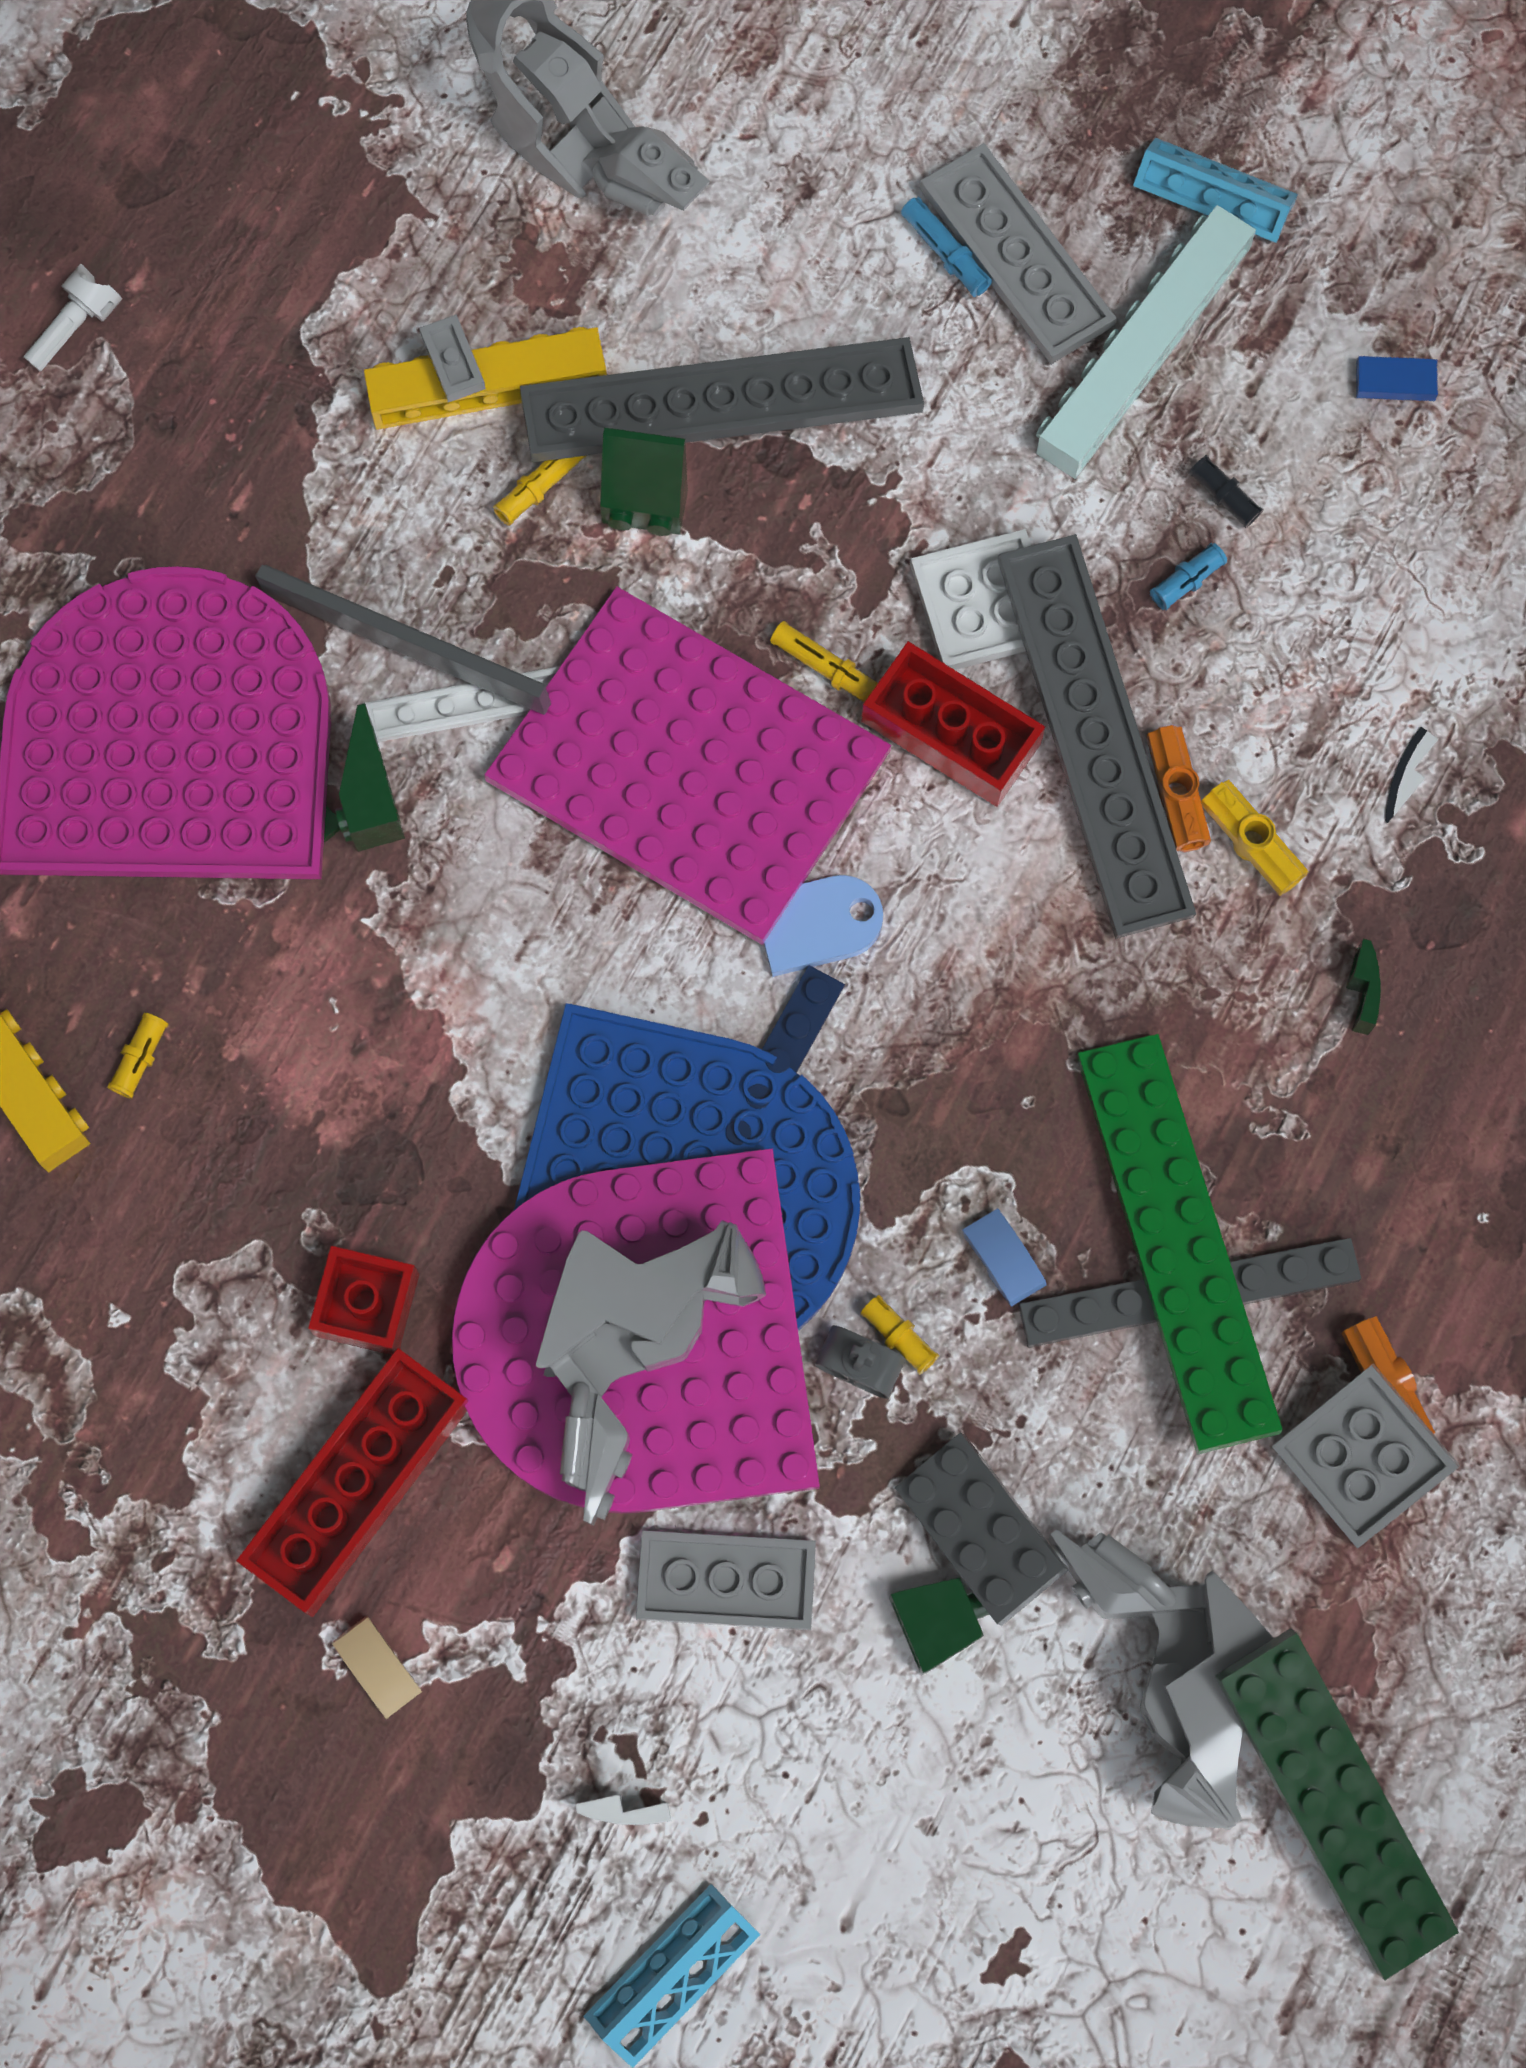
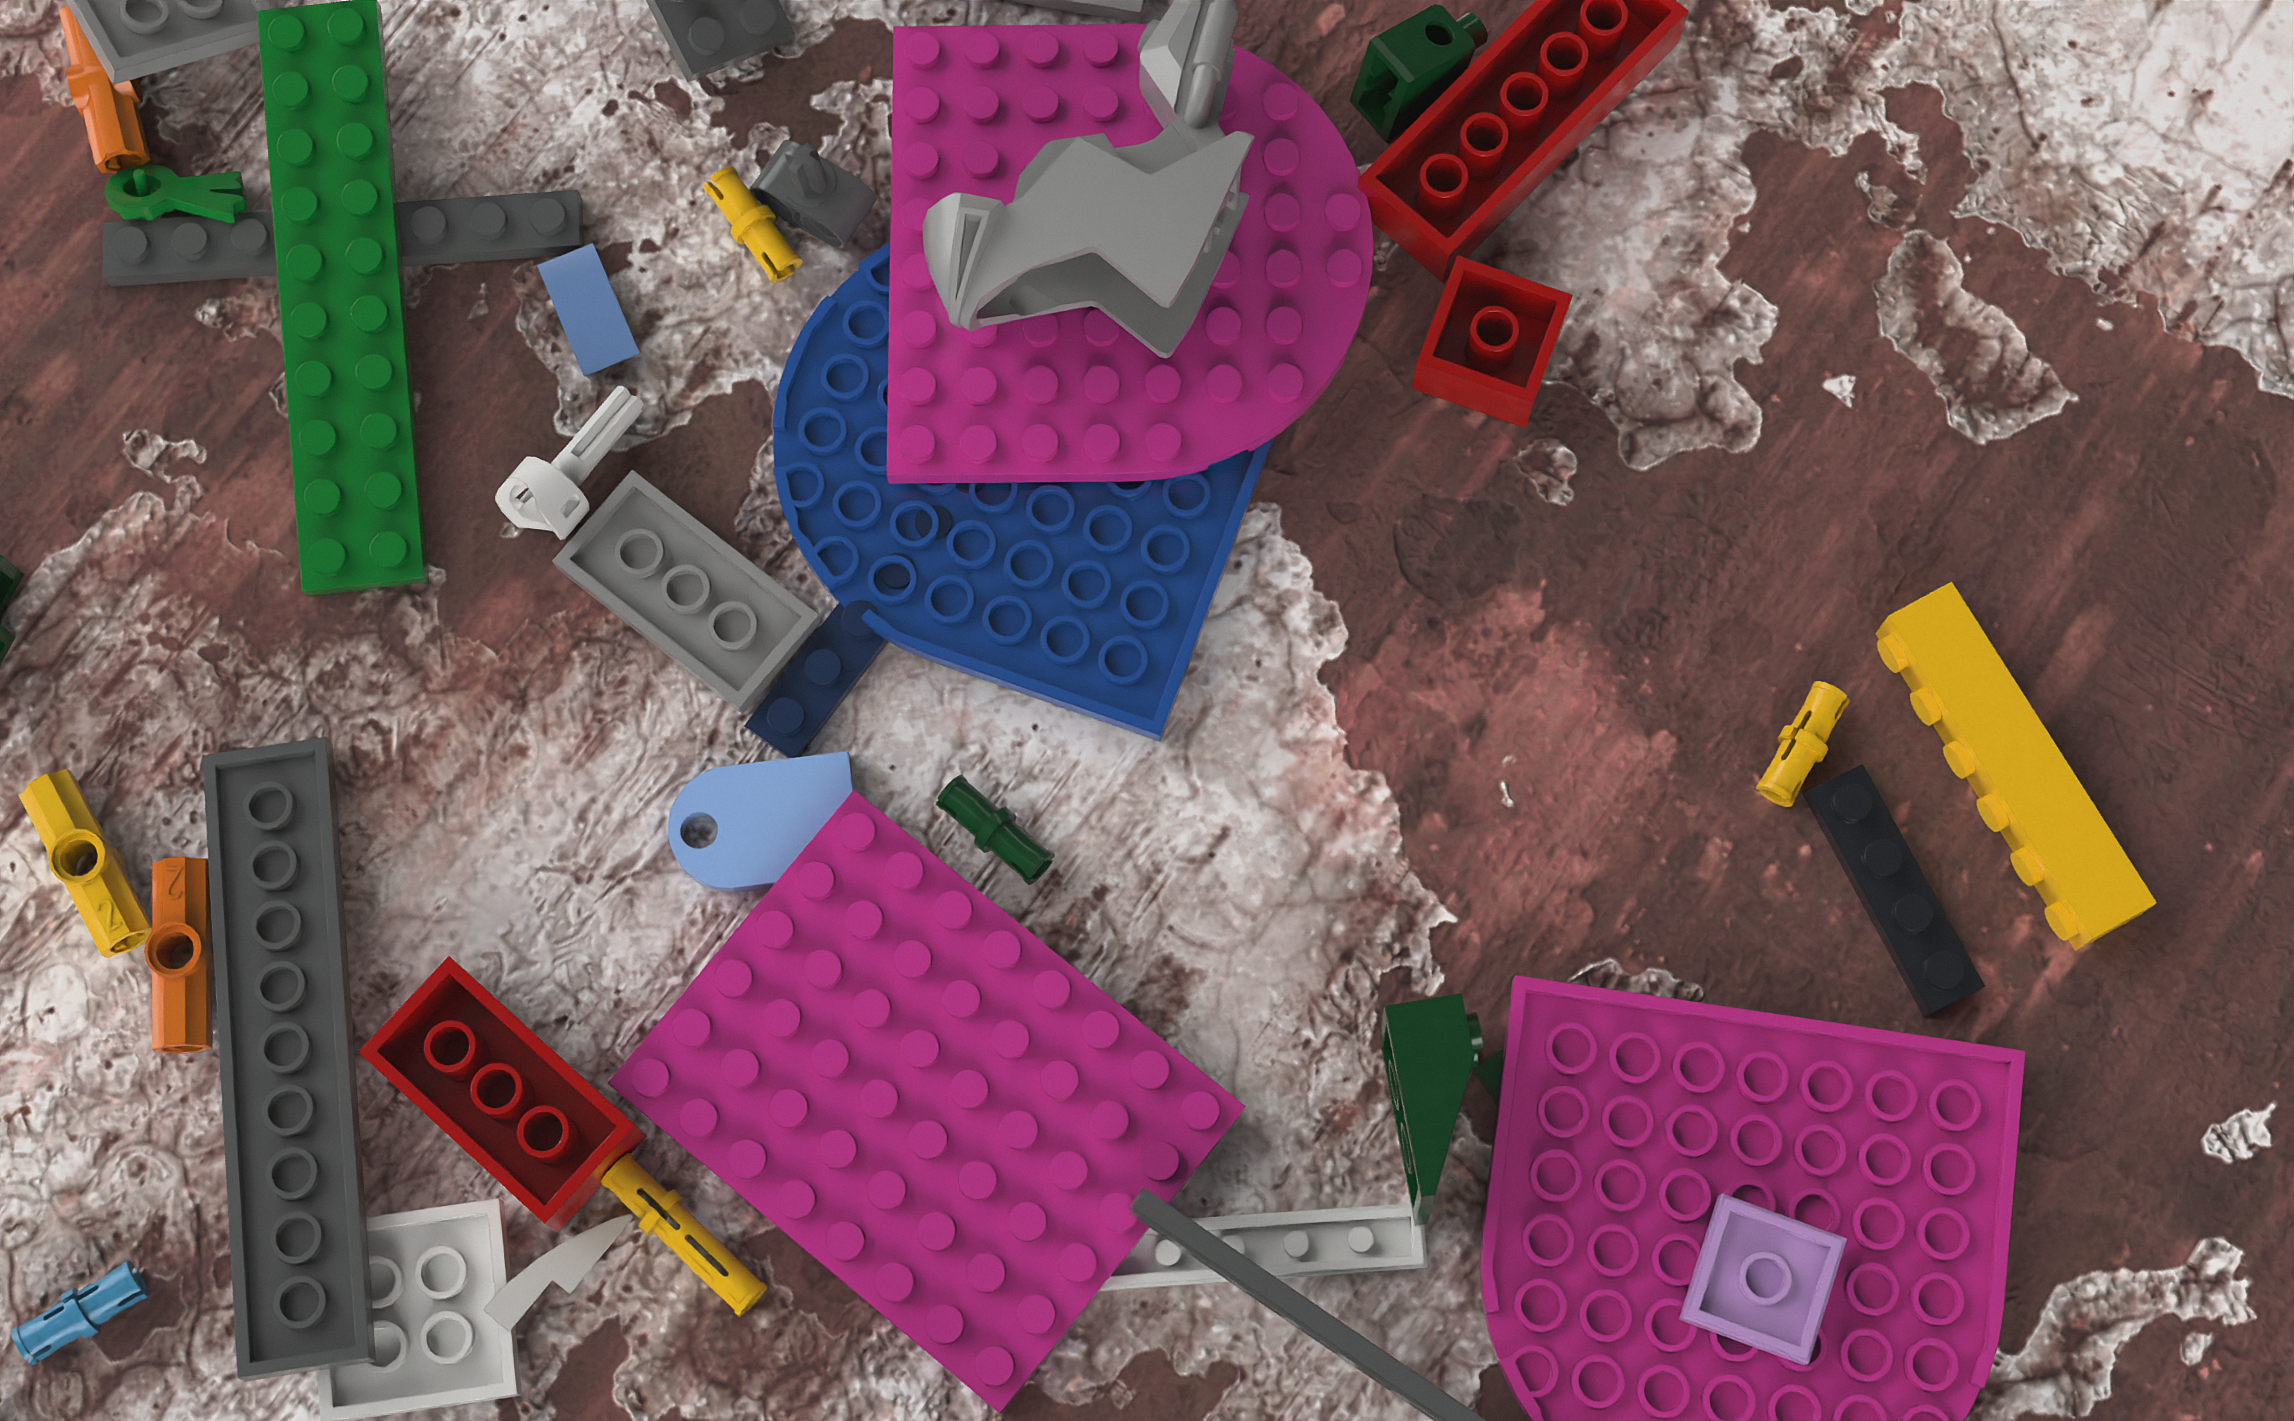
camera: 170 degrees left, 0 degrees up
none -> green piece [104,164,247,223]
none -> white sticker [483,1214,633,1332]
none -> white piece [495,386,644,540]
none -> light grey plate [552,470,822,715]
none -> dark green pin [936,775,1055,885]
none -> dark green torso [1349,4,1488,143]
none -> lavender tile [1679,1193,1847,1365]
none -> black plate [1803,764,1986,1018]

